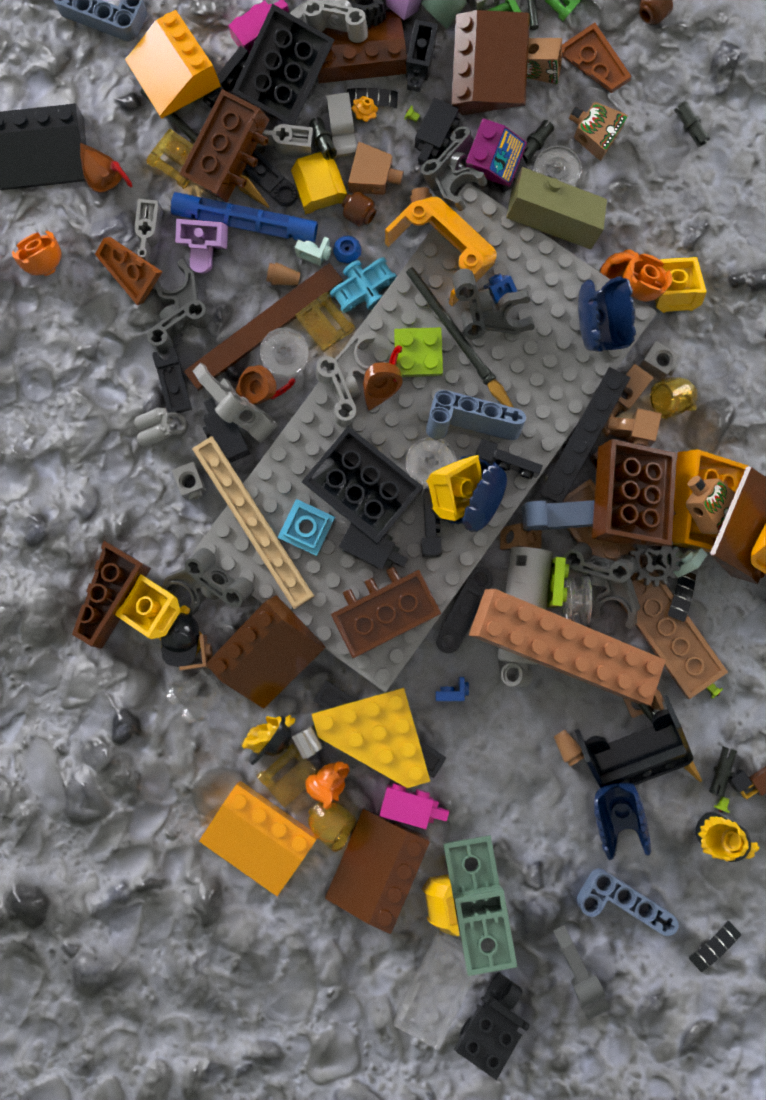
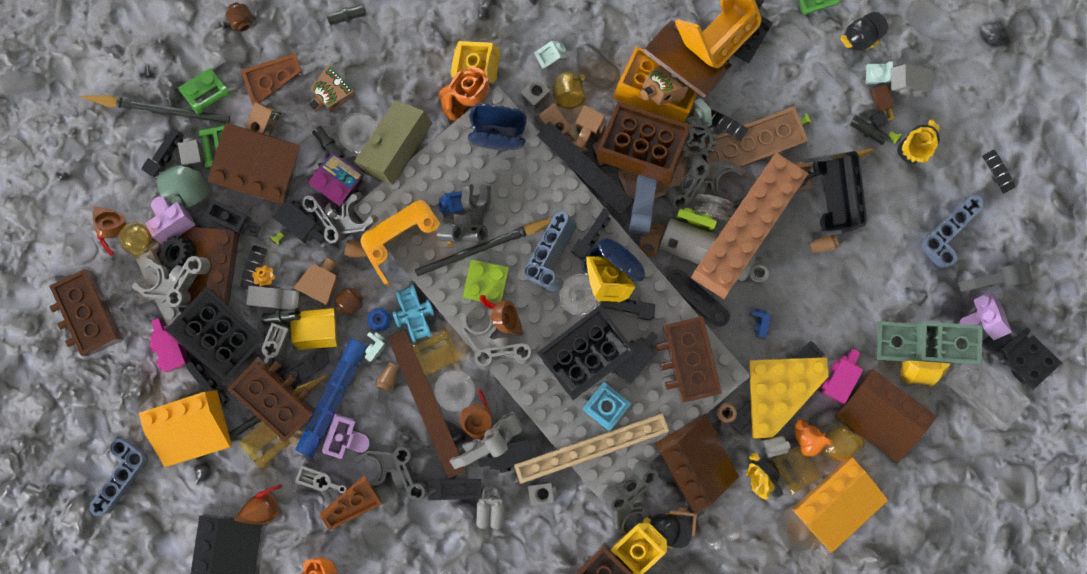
camera: 75 degrees left, 0 degrees up
dark blue animal [594,783,651,860] -> none
none -> light aqua bracket [534,41,567,69]
none -> medium nougat cone [717,403,737,423]
none -> lavender brick [960,291,1012,340]

